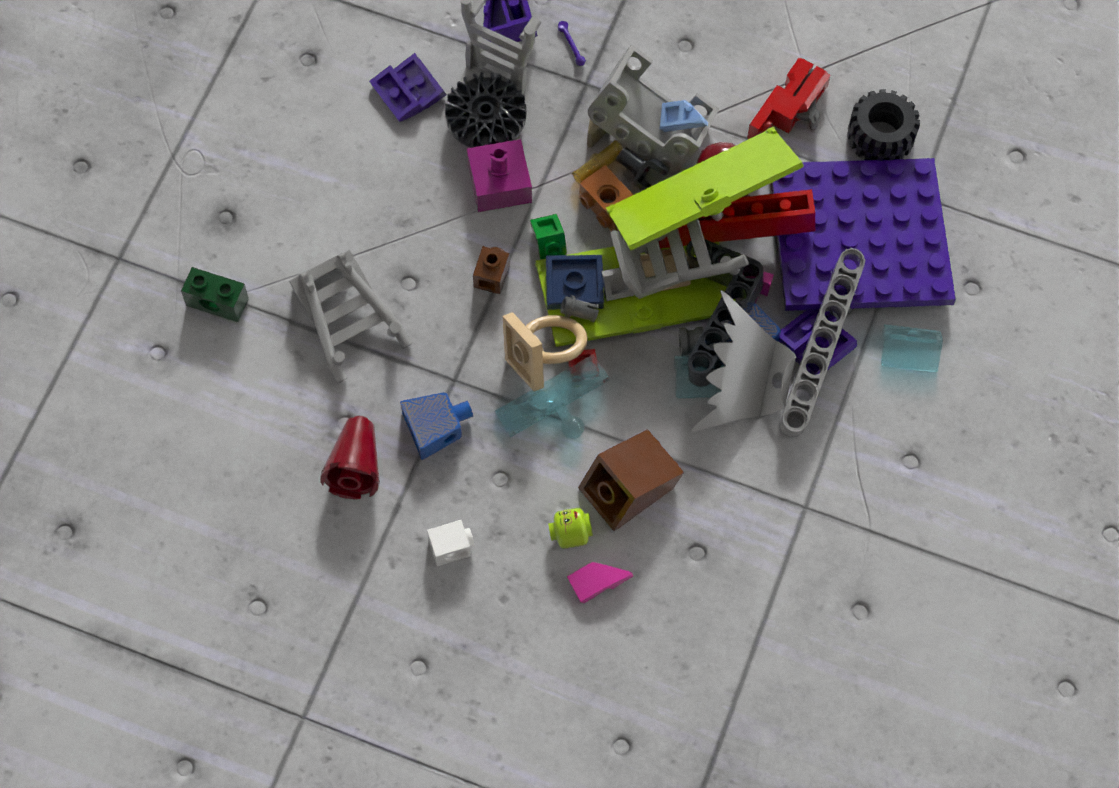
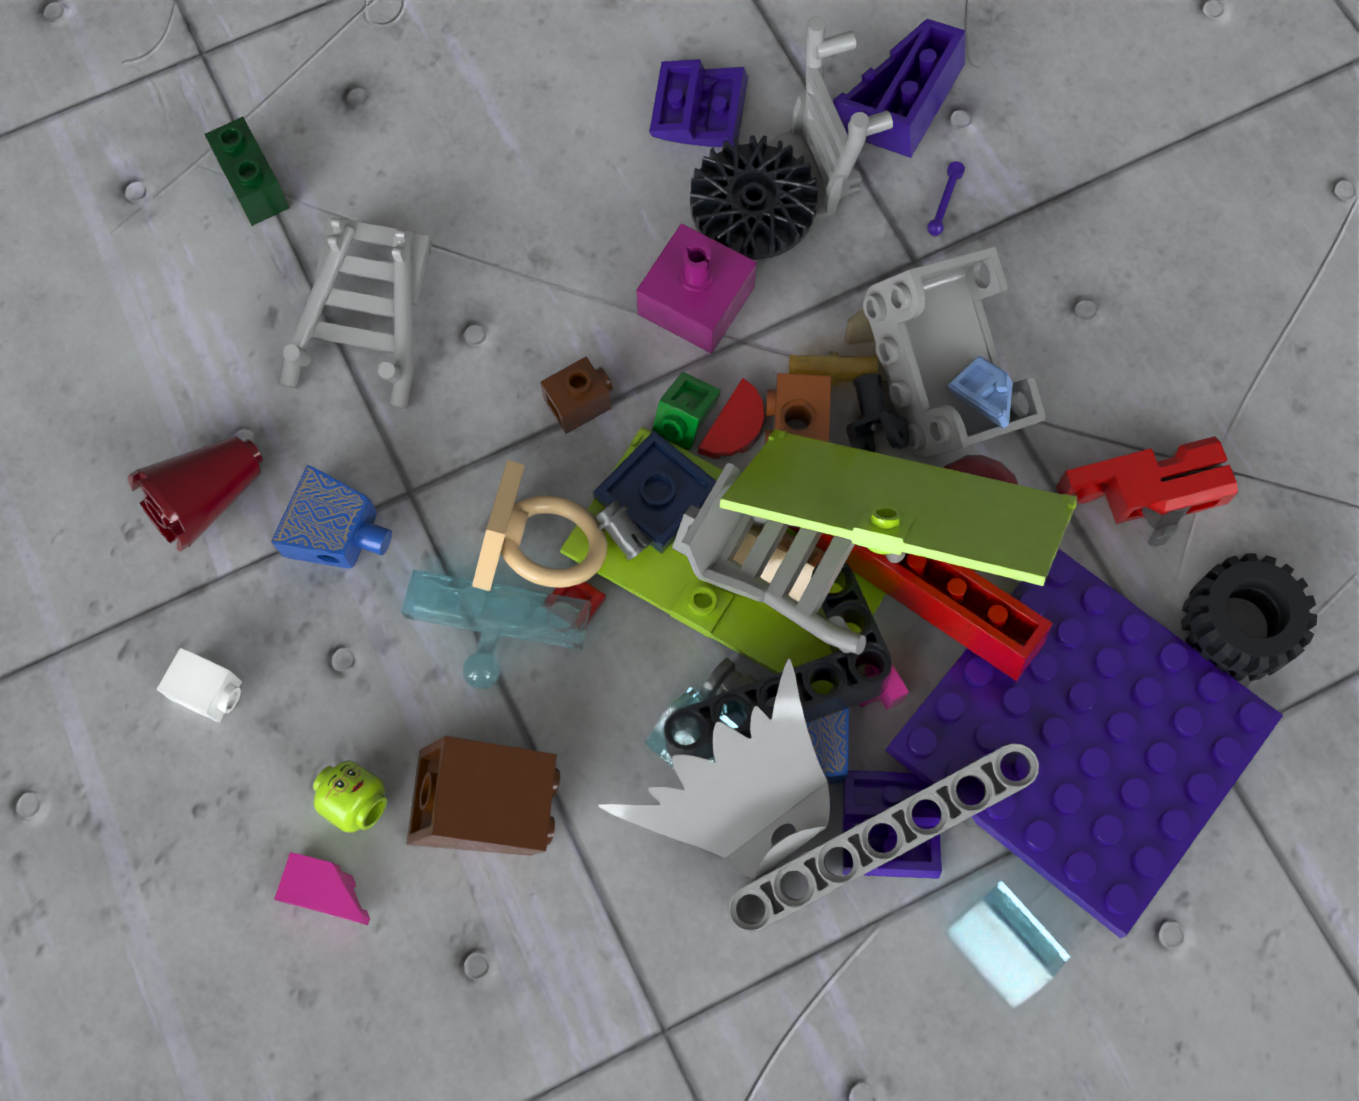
camera: 45 degrees right, 5 degrees up
none -> red tile [698,378,765,459]

